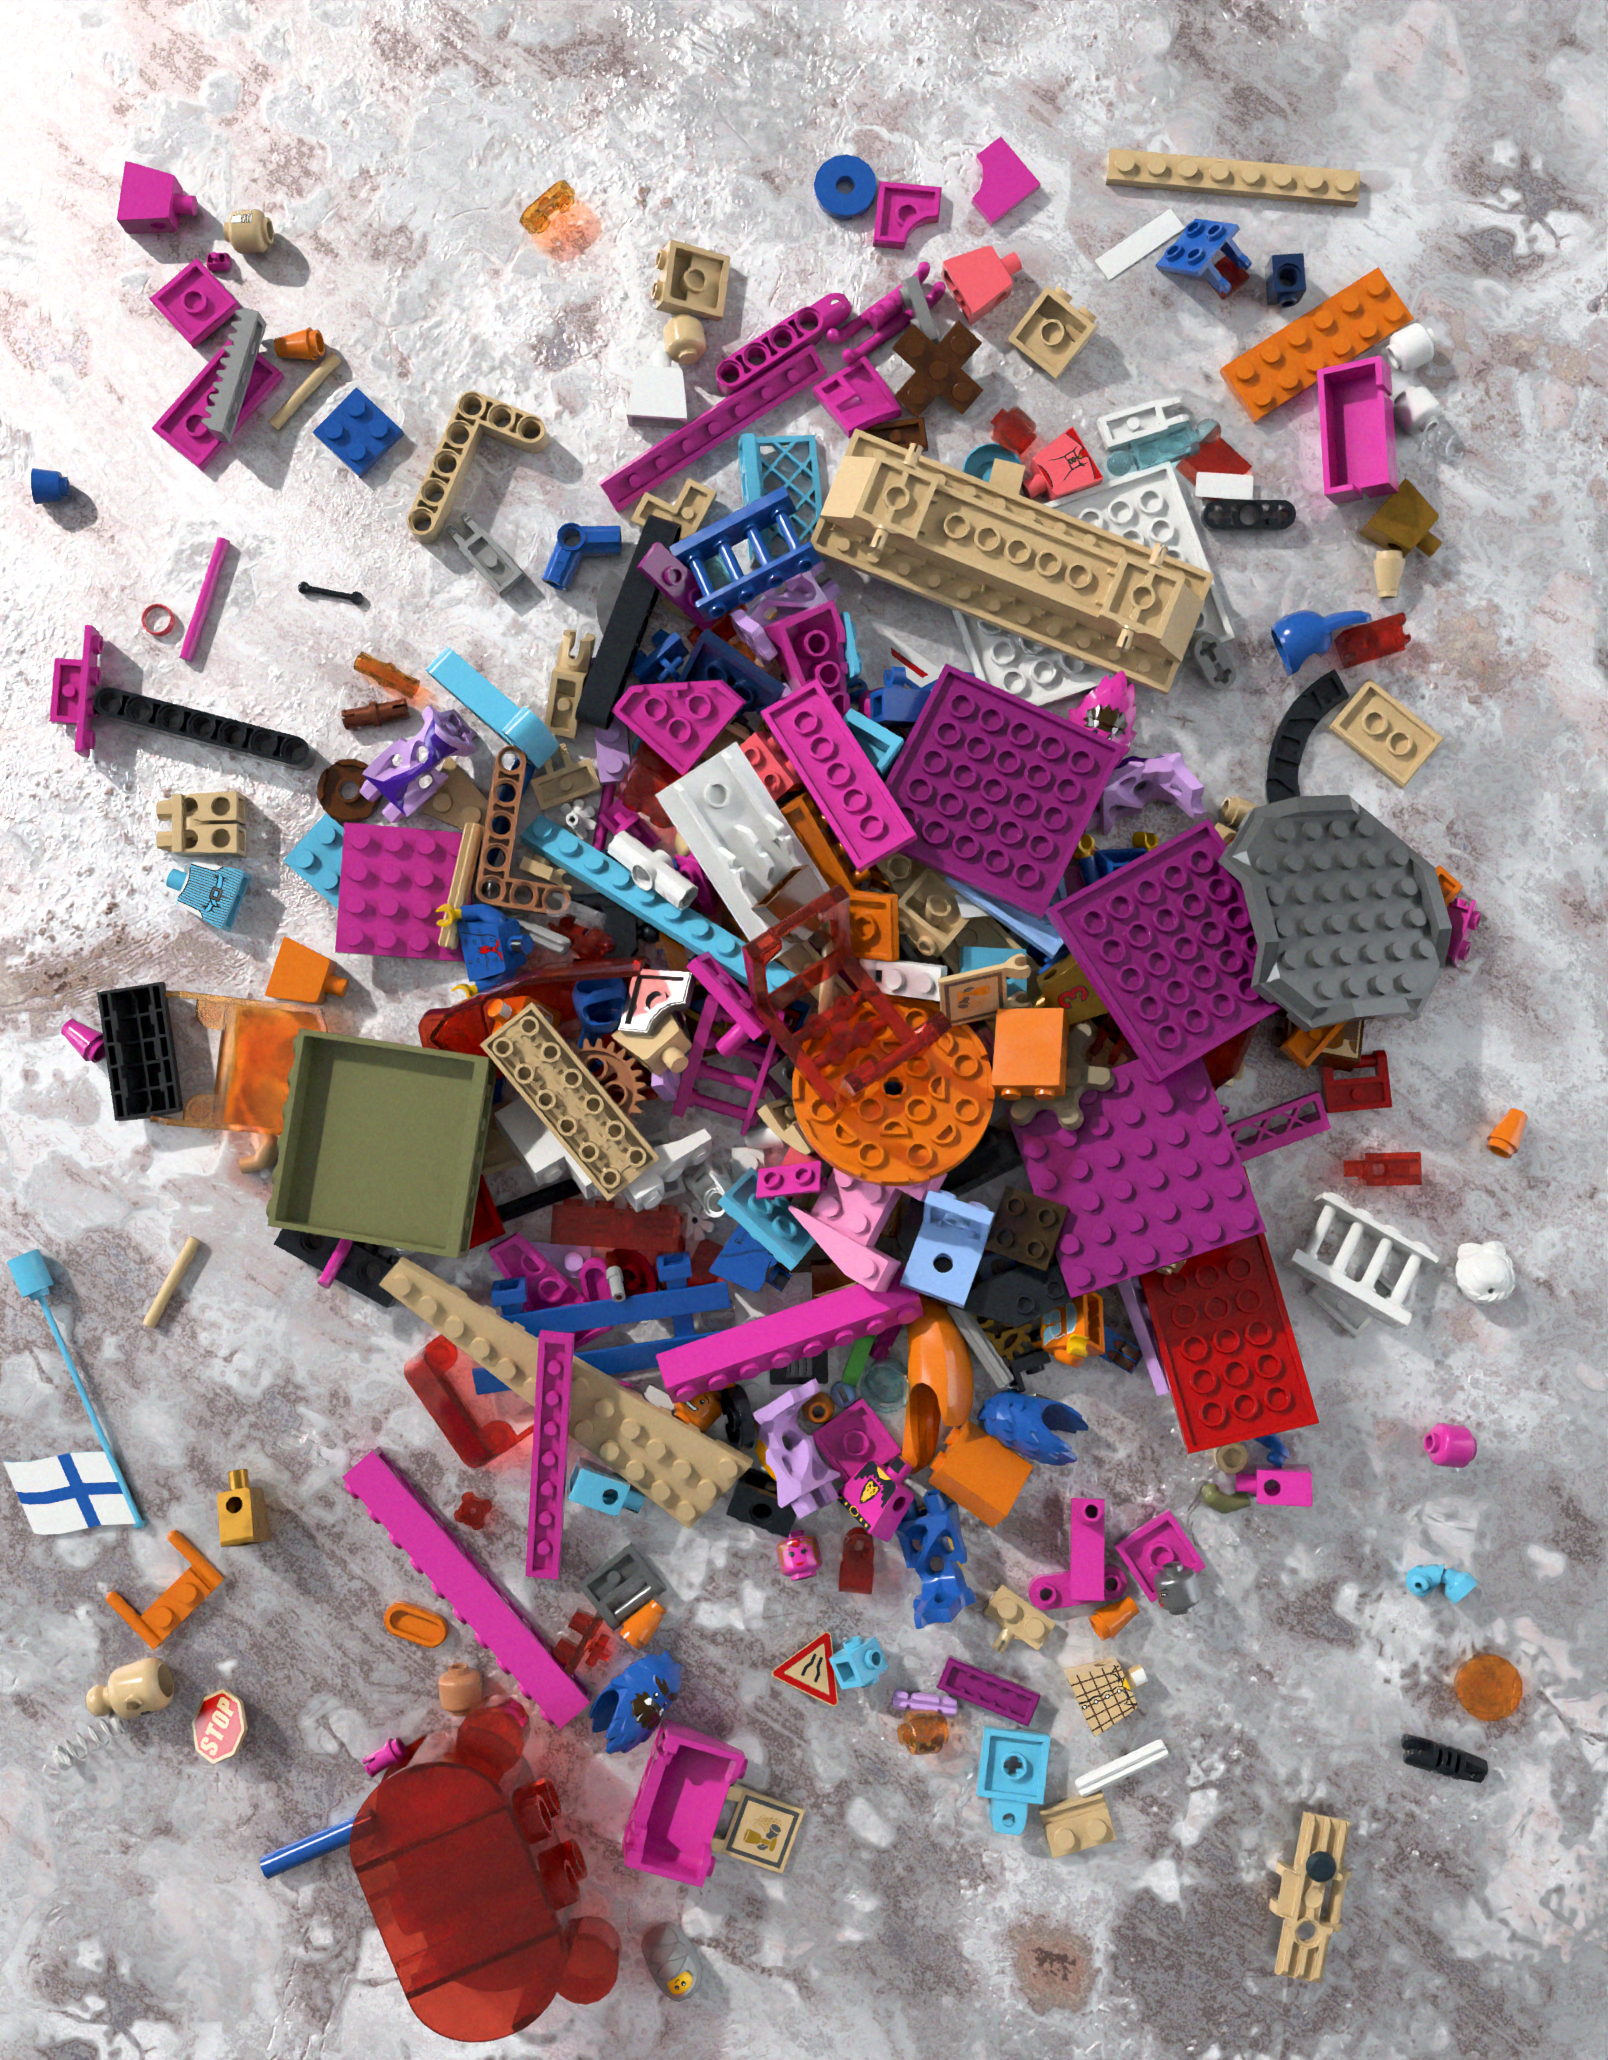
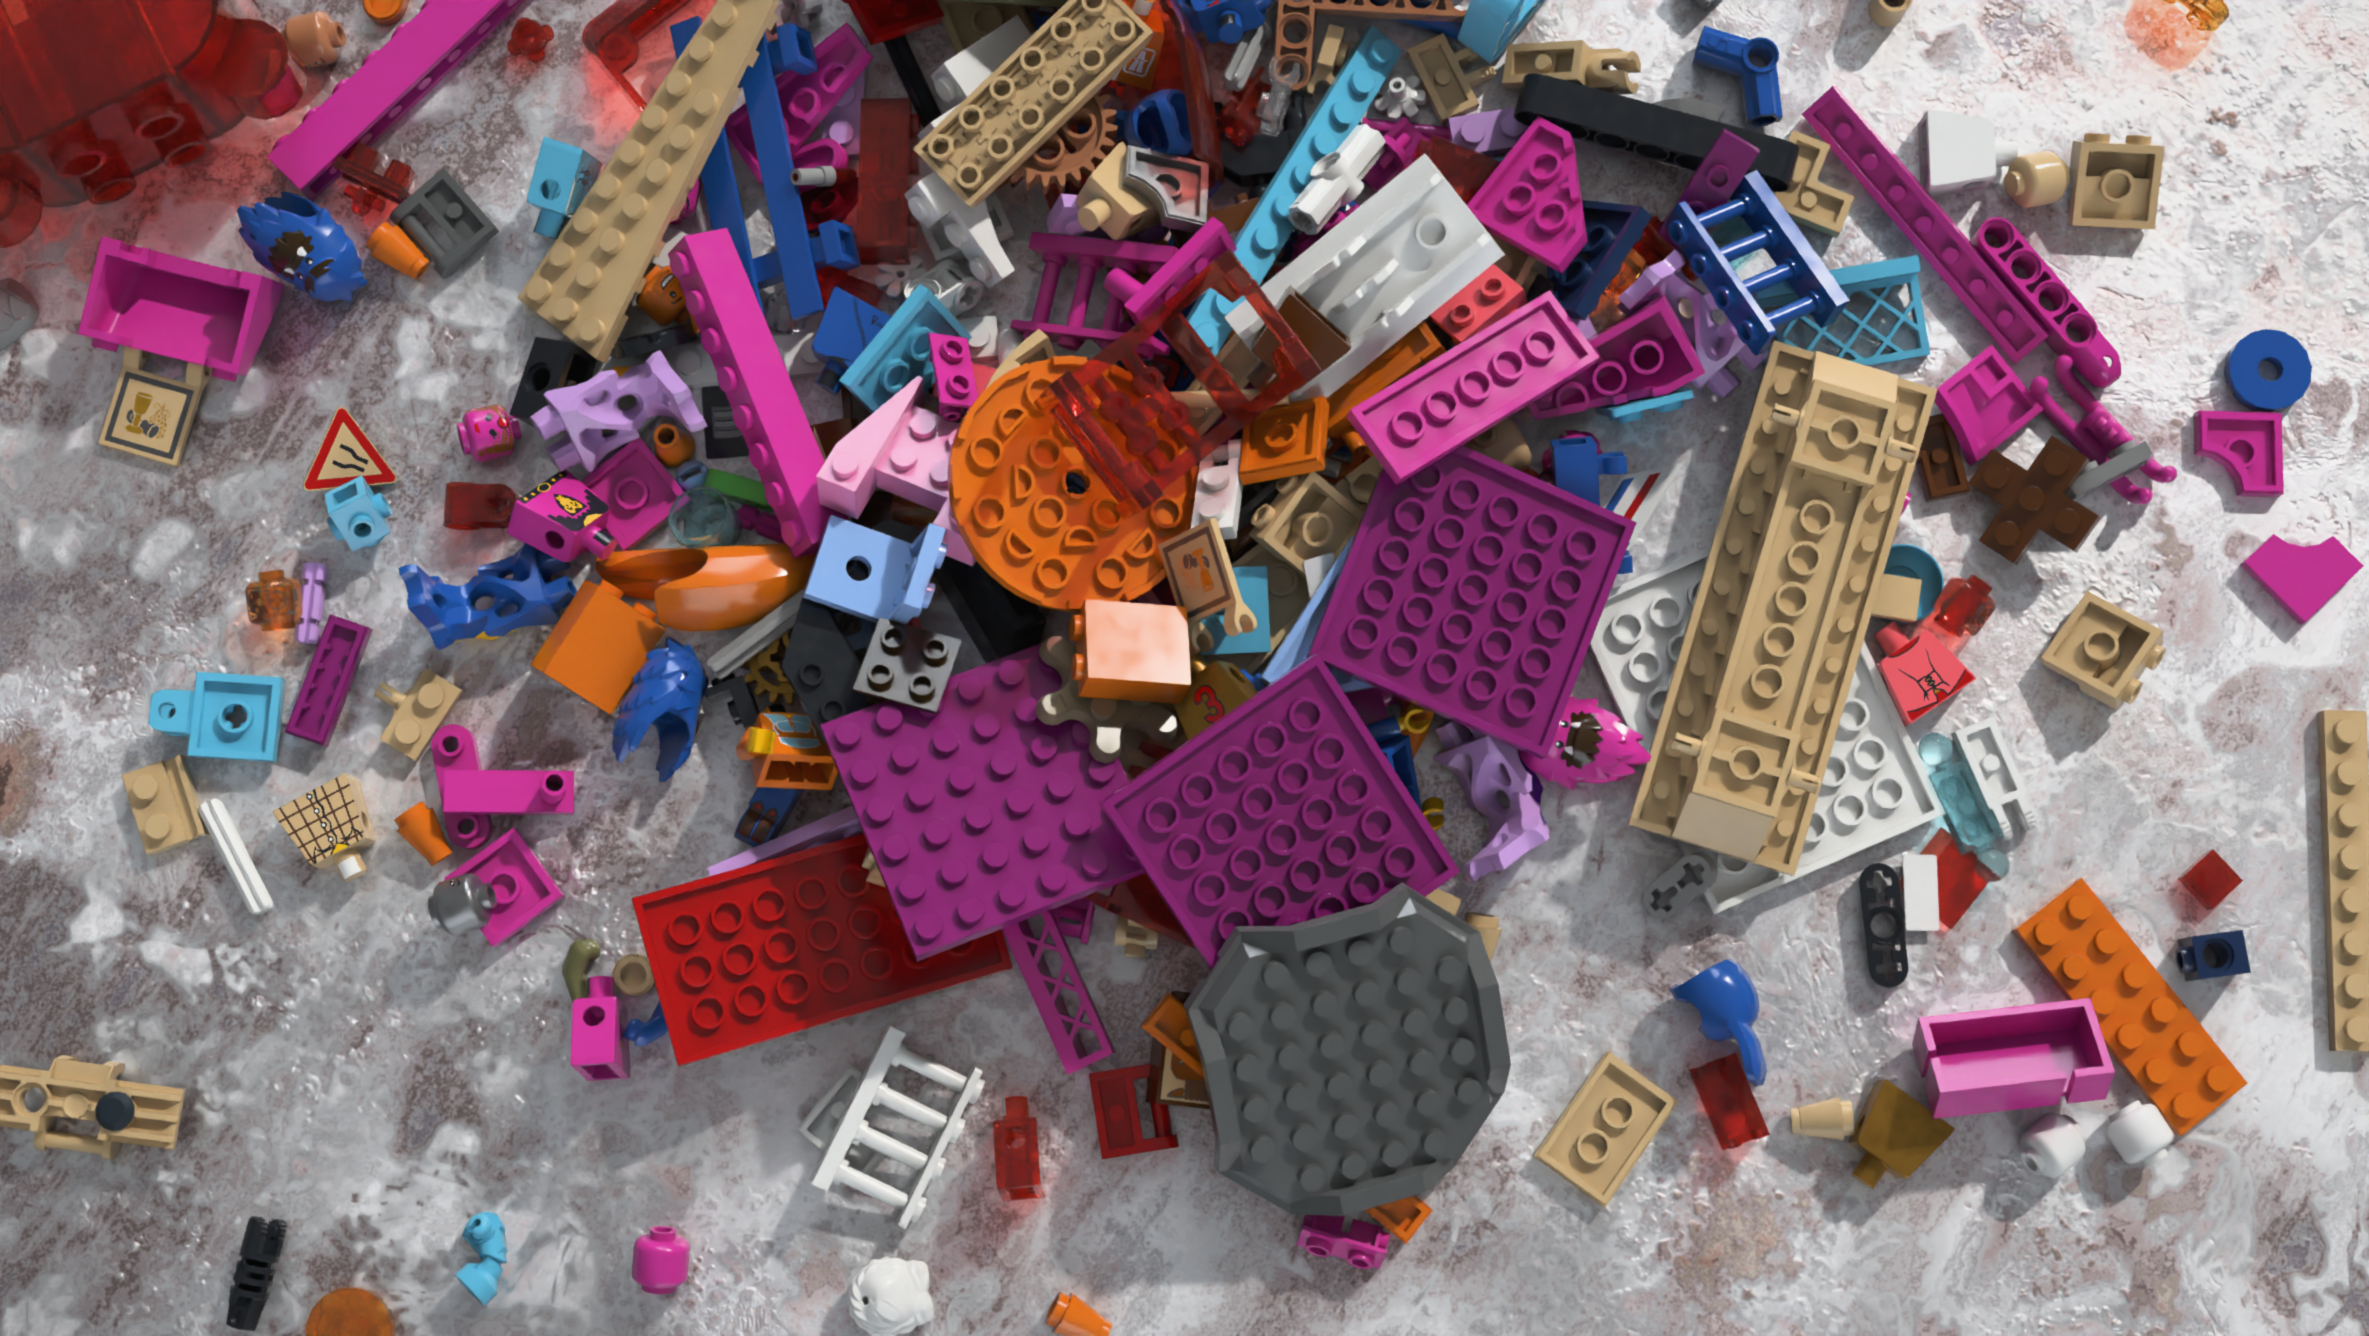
camera: 90 degrees right, 5 degrees down
dark pink plate [525,1330,575,1580] -> none
blue hips [632,629,690,685] -> none
medium azure panel [843,708,905,783] -> none
blue hinge [847,677,868,705] -> none
coral torso [941,245,1022,326] -> none
white sticker [1095,209,1185,280] -> none
blue plate [1156,219,1252,294] -> none
black tile [1265,669,1350,804] -> none

